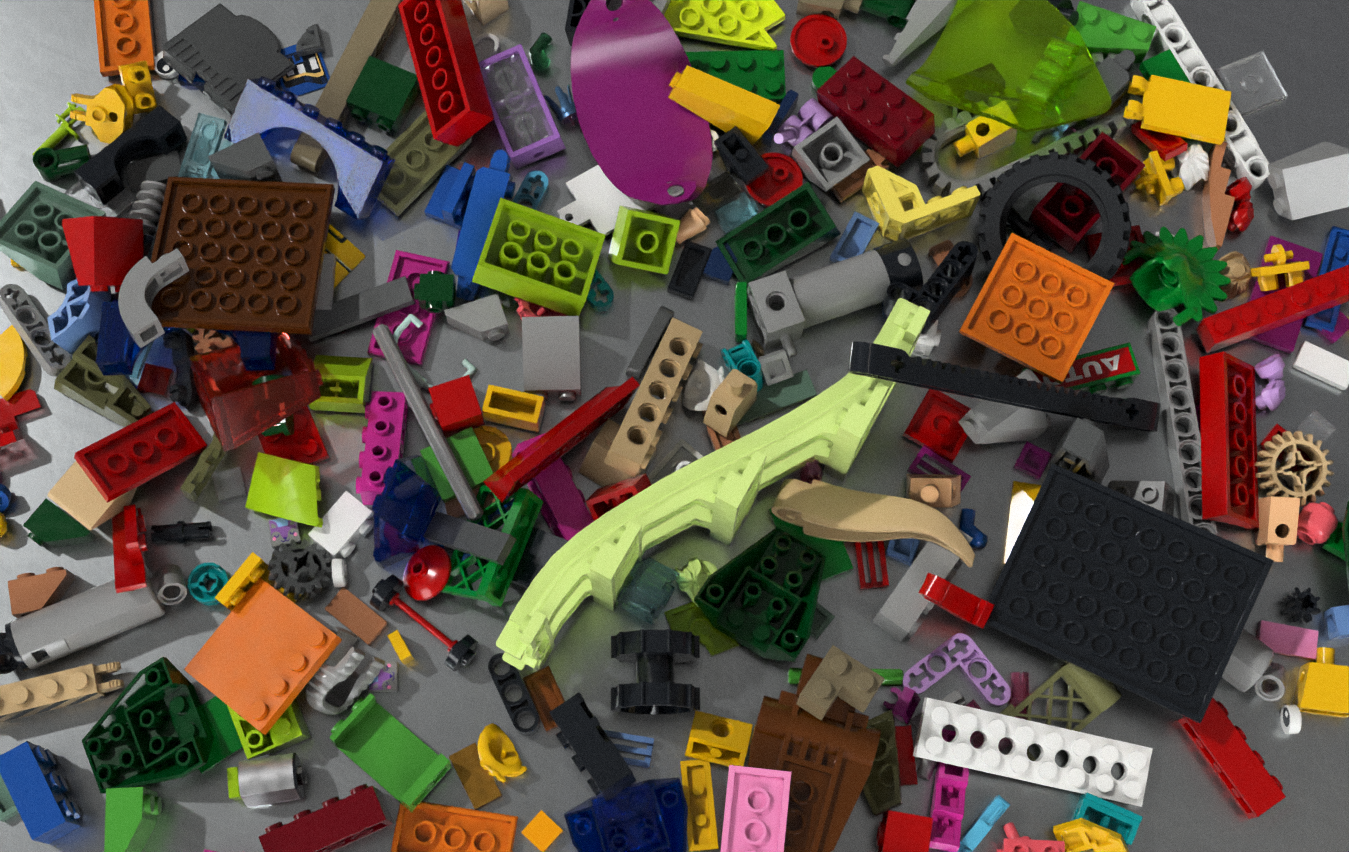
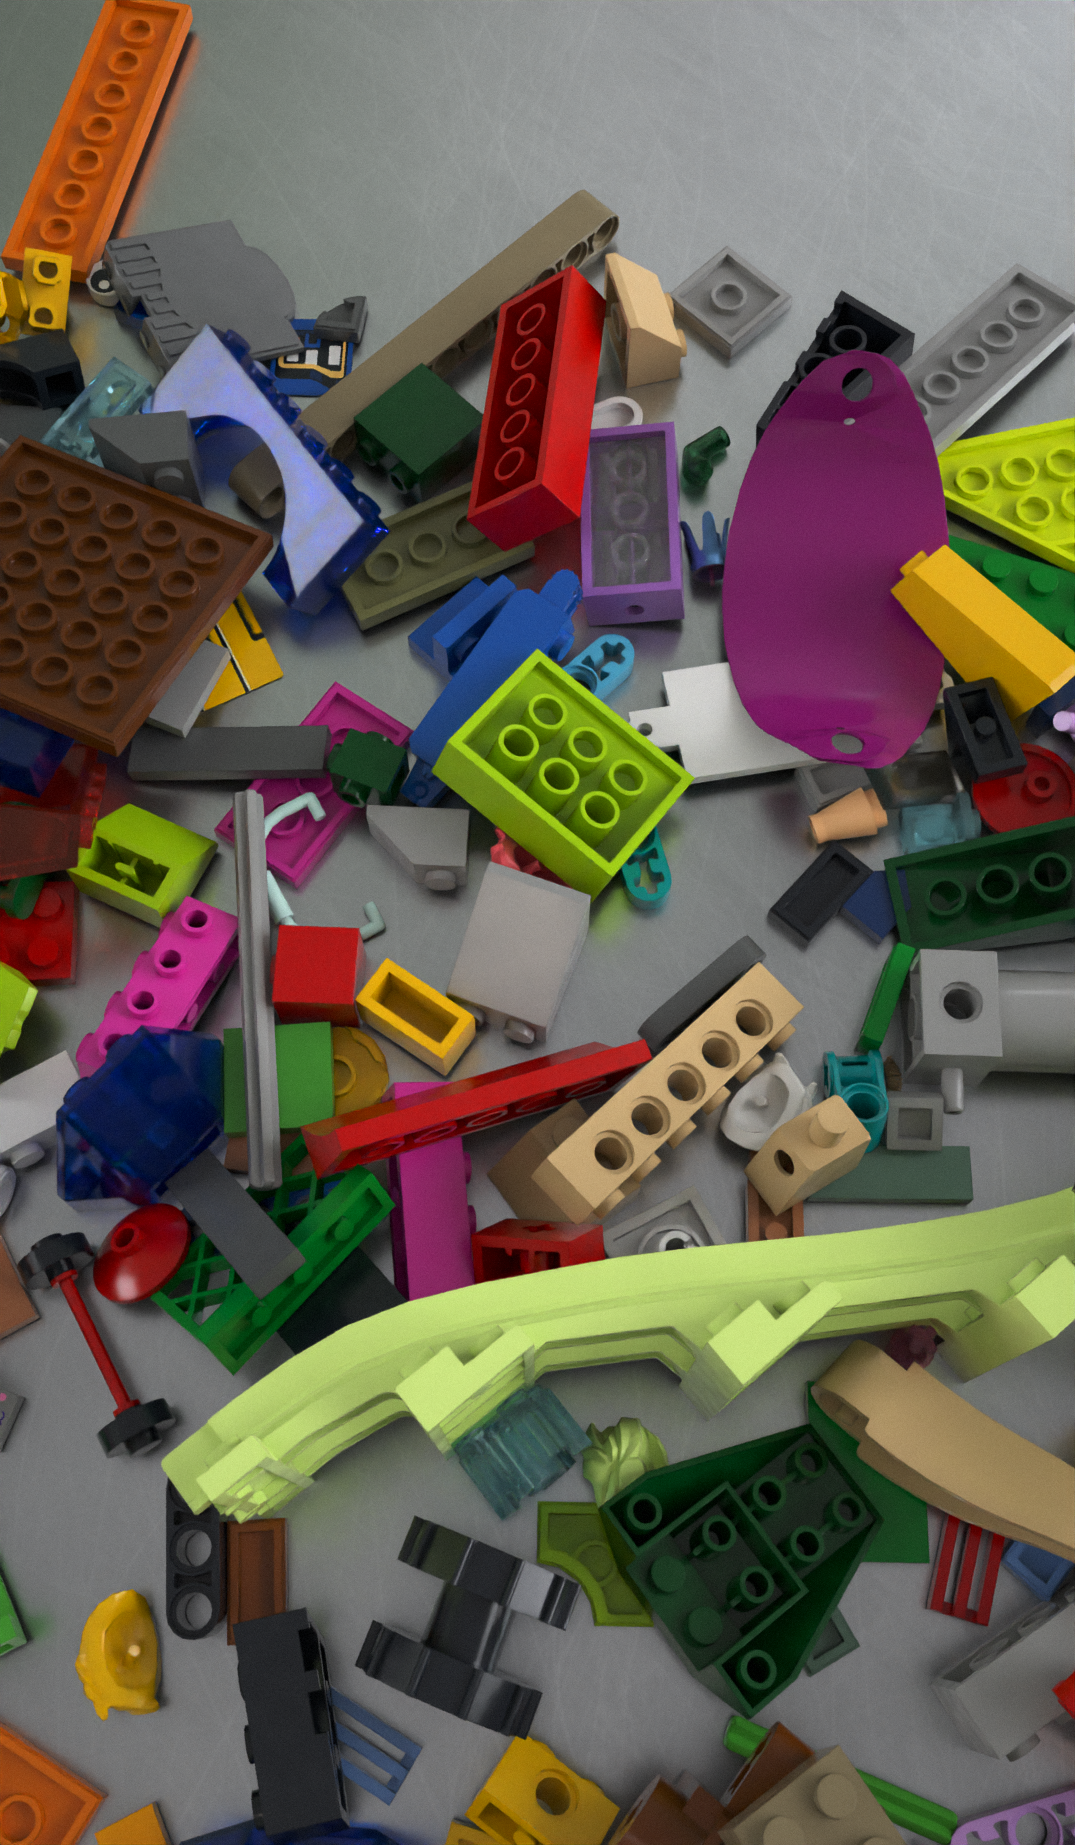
camera: 25 degrees right, 5 degrees down
yellow tile [387,630,414,665] -> none
pearl gold tile [449,743,502,810] -> none
lime slope [607,205,680,275] -> none

